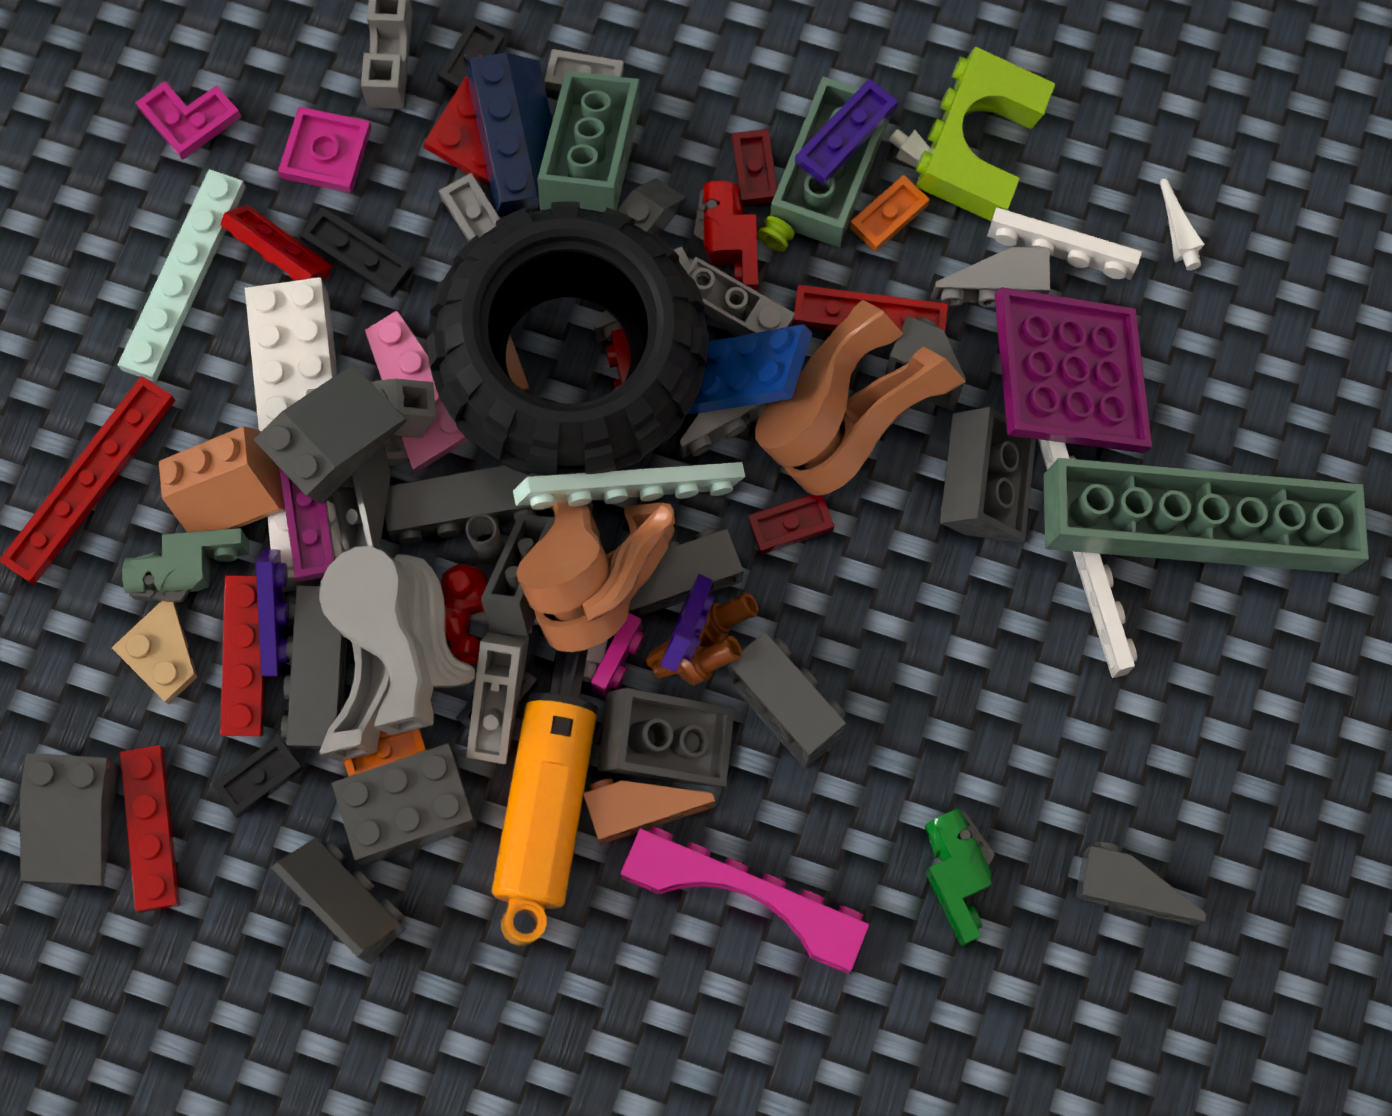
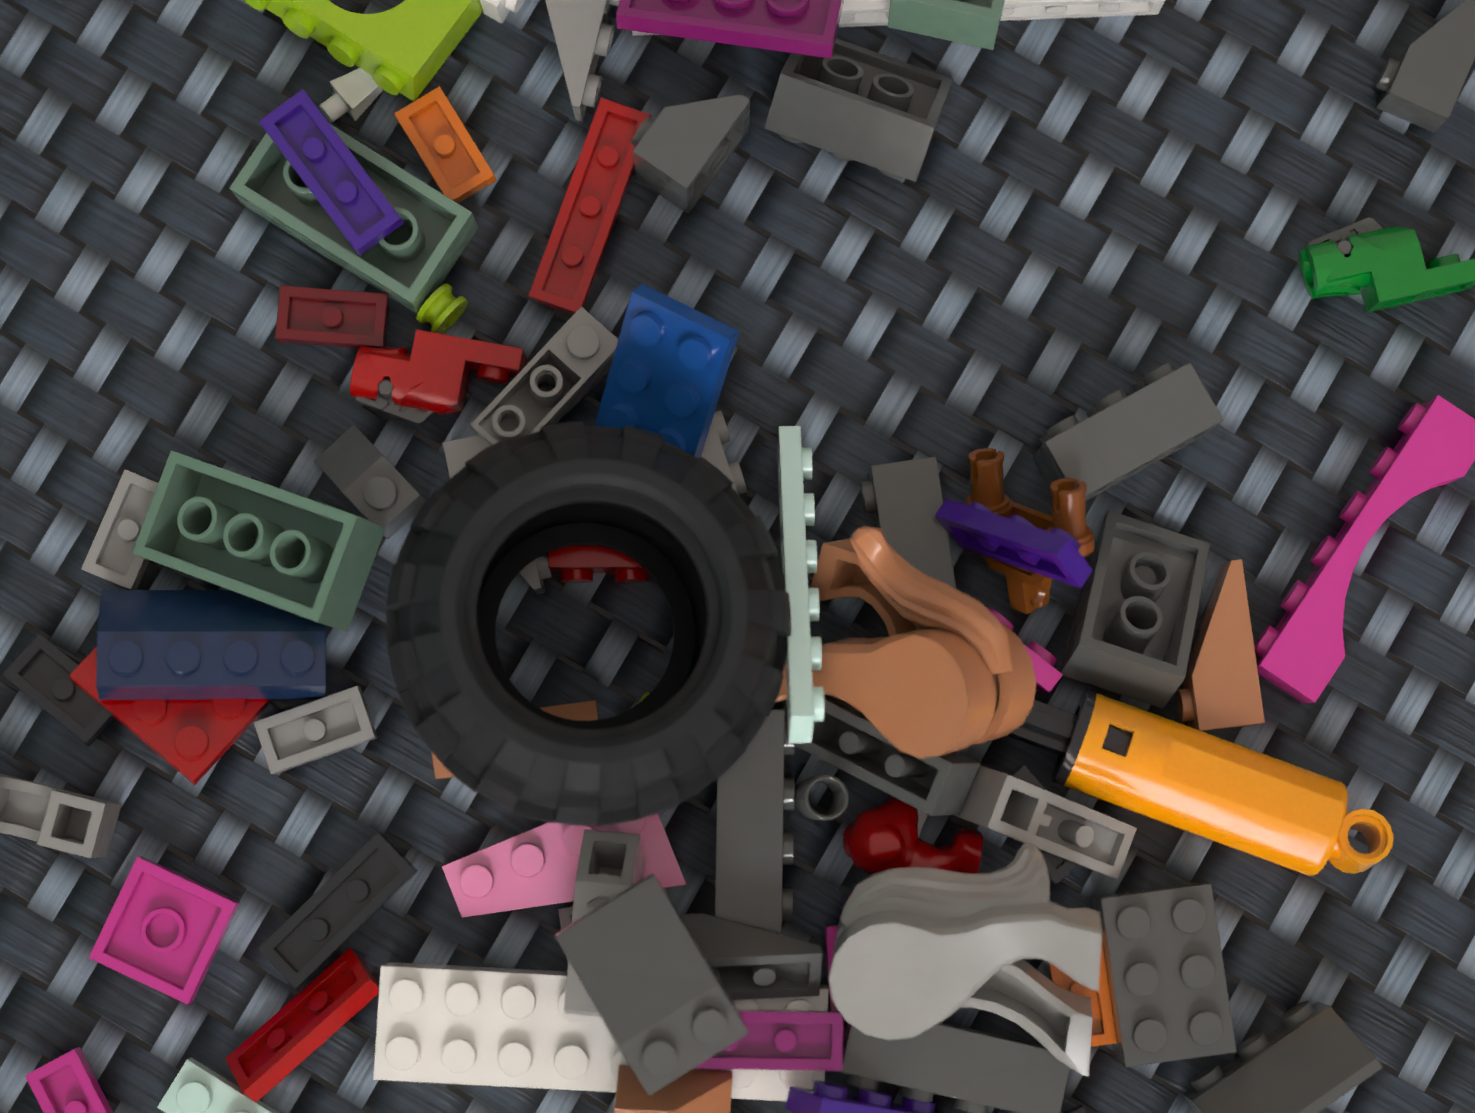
camera: 80 degrees left, 10 degrees up
dark red plate [748,494,835,555] -> none
nougat animal [755,300,966,496] -> none

